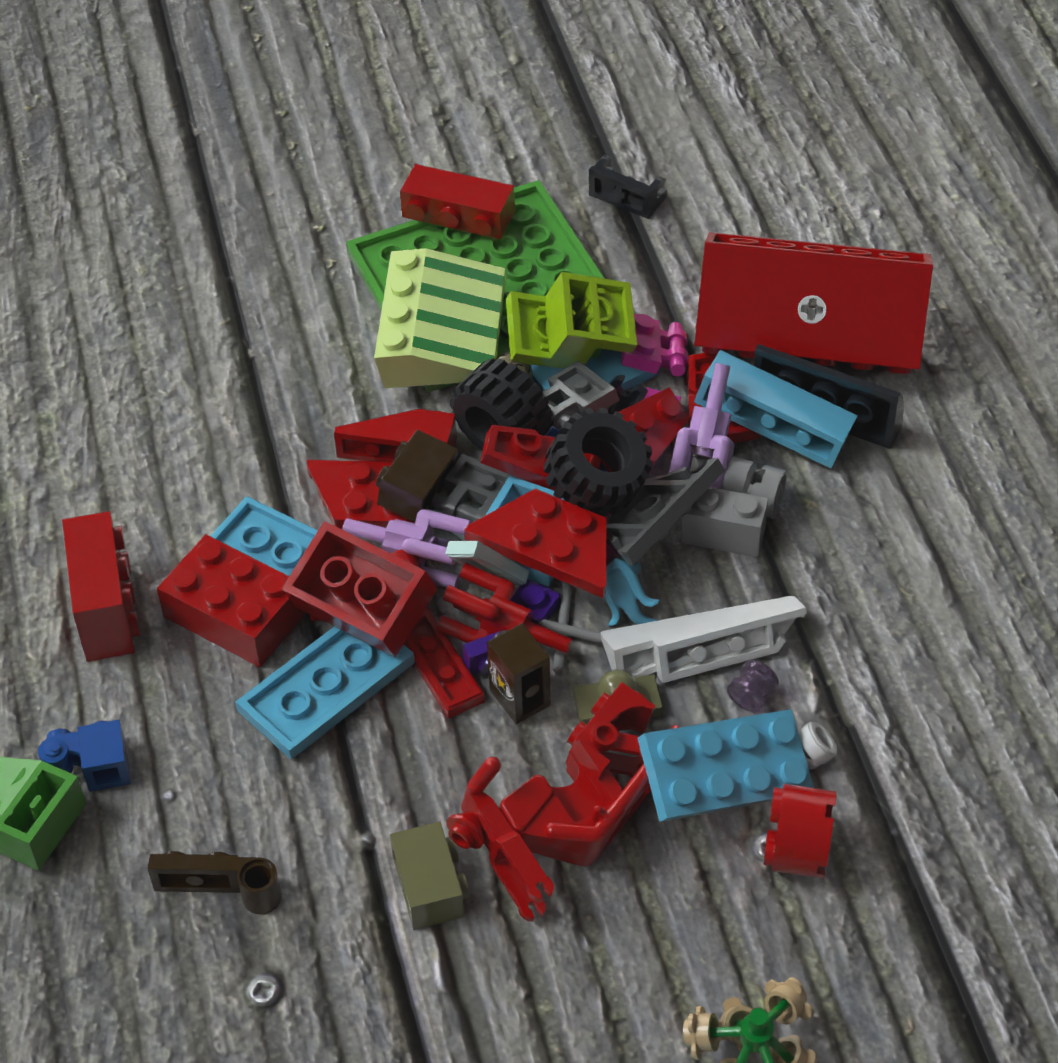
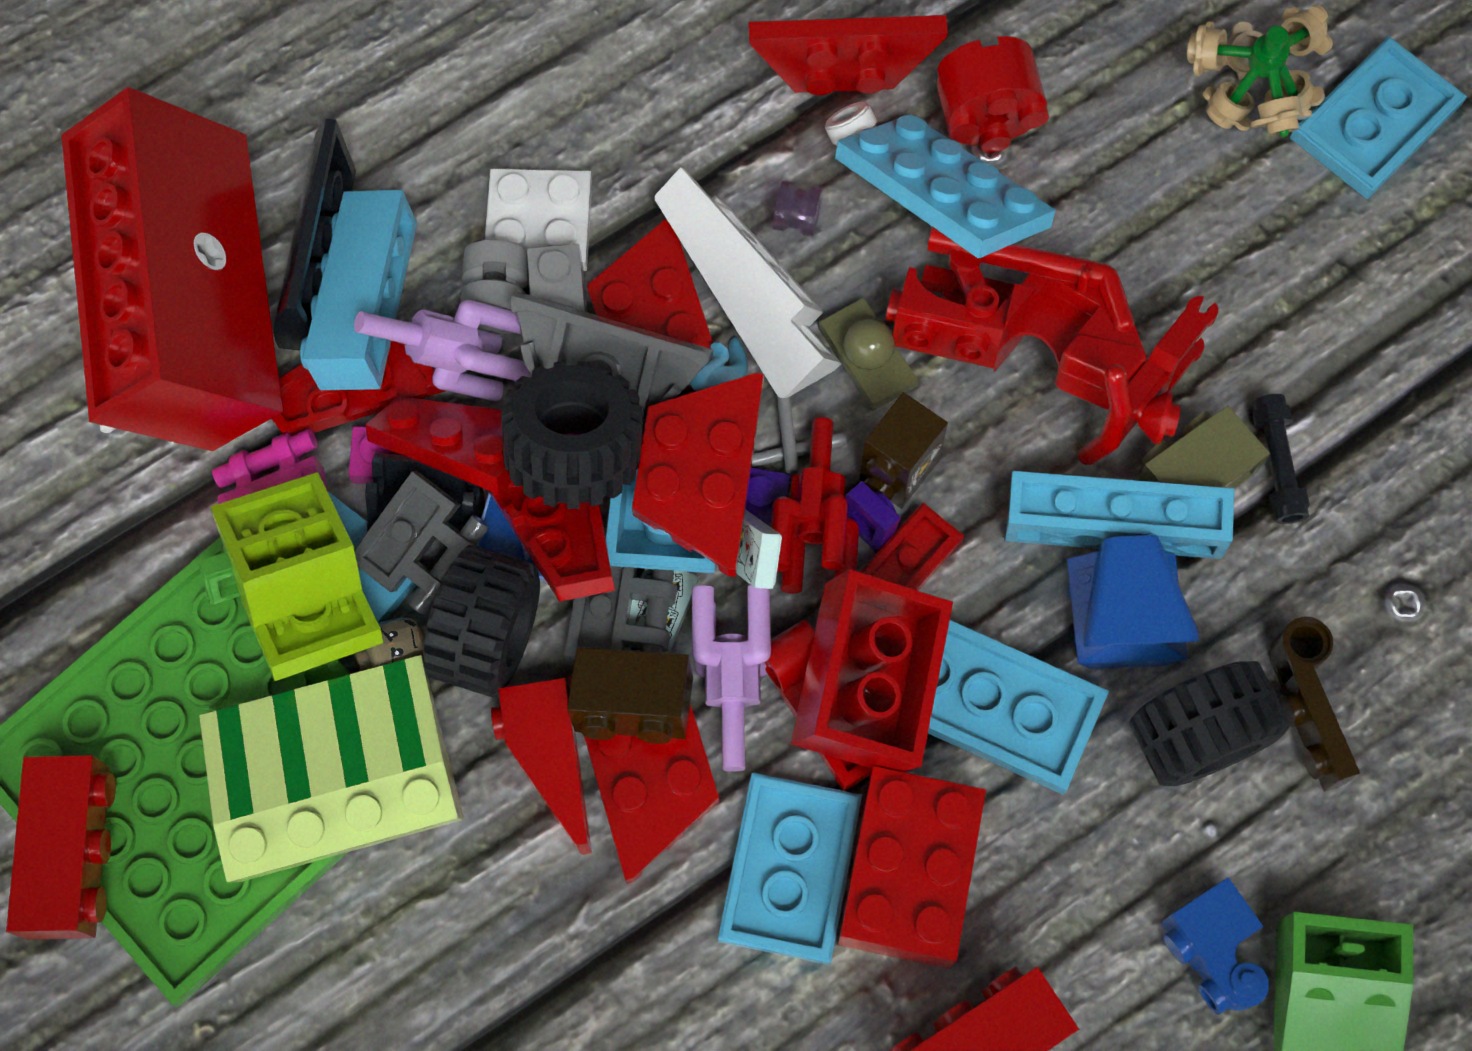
camera: 110 degrees left, 20 degrees up
none -> white plate [485,169,592,271]
none -> red wing [587,219,713,394]
none -> red wing [748,15,948,95]
none -> medium azure fence [1005,471,1235,559]
none -> blue piece [1067,535,1199,669]
none -> black tyre [1129,661,1291,786]
none -> black bar [1252,394,1310,524]

